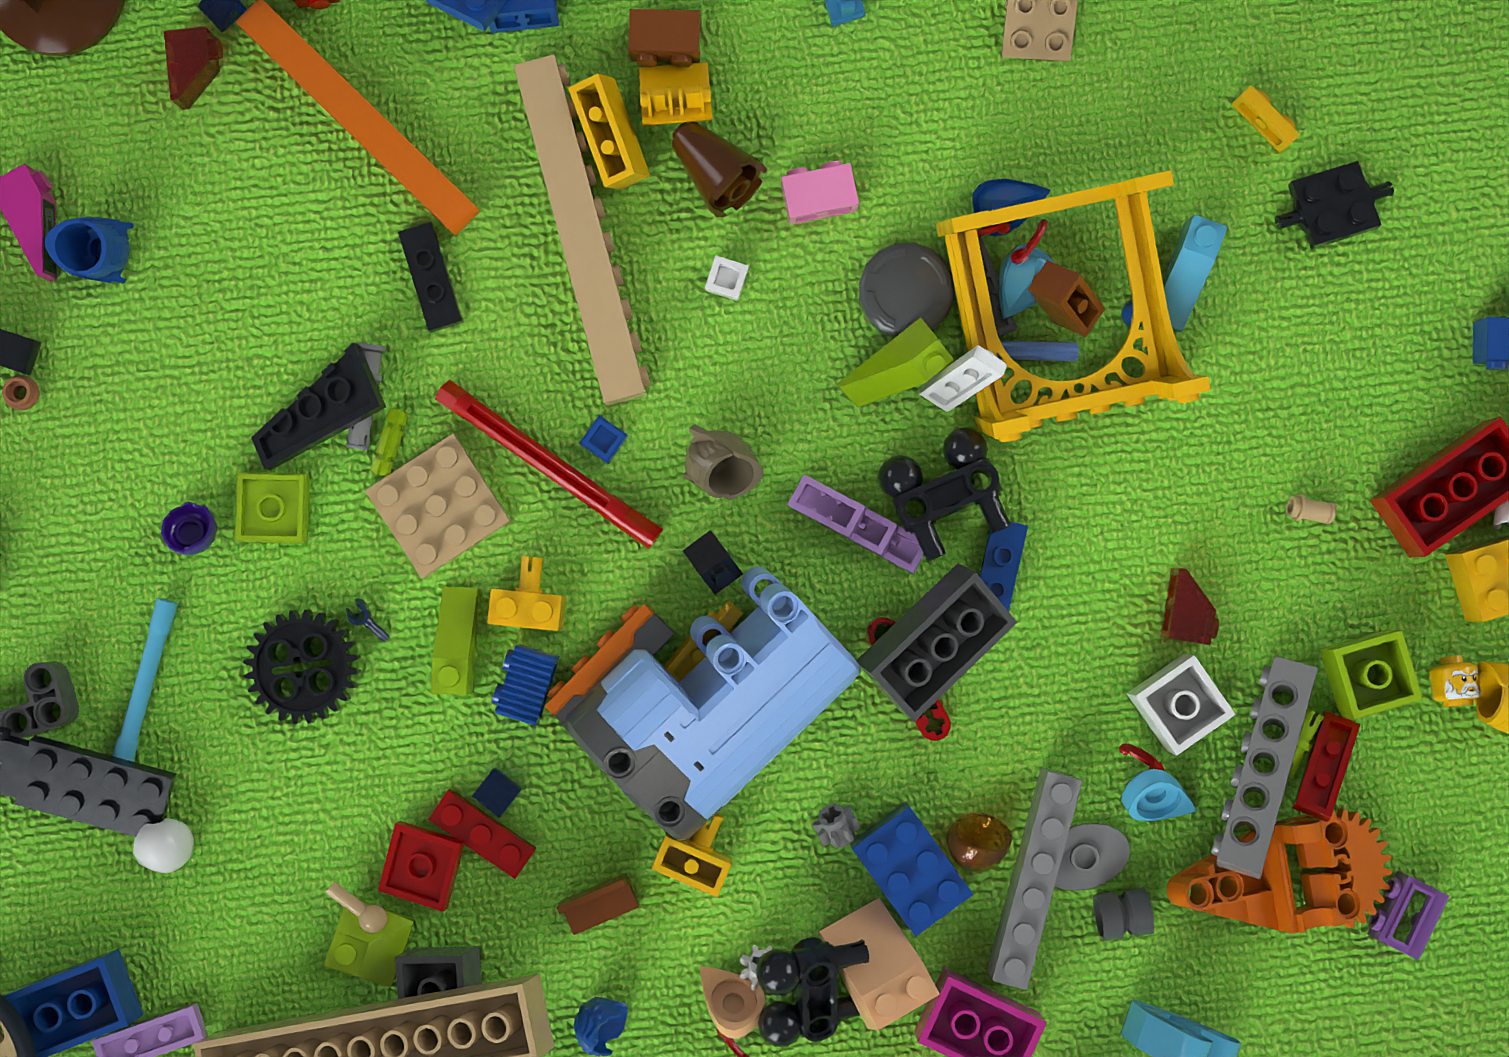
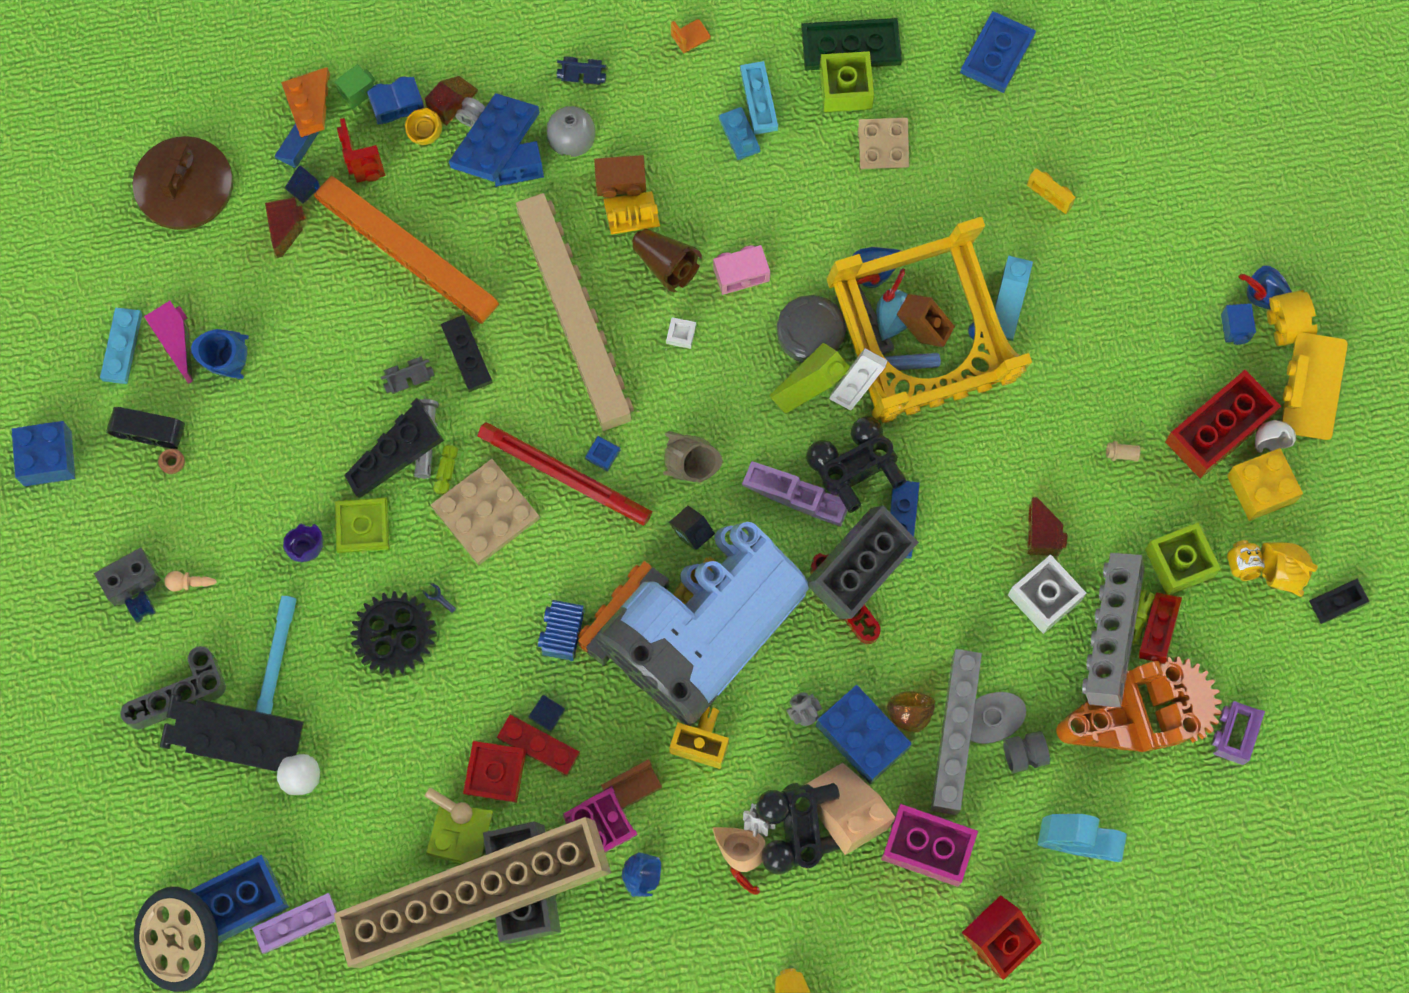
camera: 10 degrees left, 15 degrees down
lime slope [431,586,479,695] -> none
yellow brick [487,556,567,631] -> none
yellow brick [568,73,651,190] -> none
medium azure piece [1119,743,1196,821] -> none
black plate [1274,161,1394,249] -> none
none -> light nougat bar [164,571,217,592]
none -> dark grey hinge [381,356,435,394]
none -> dark pink slope [563,787,638,853]

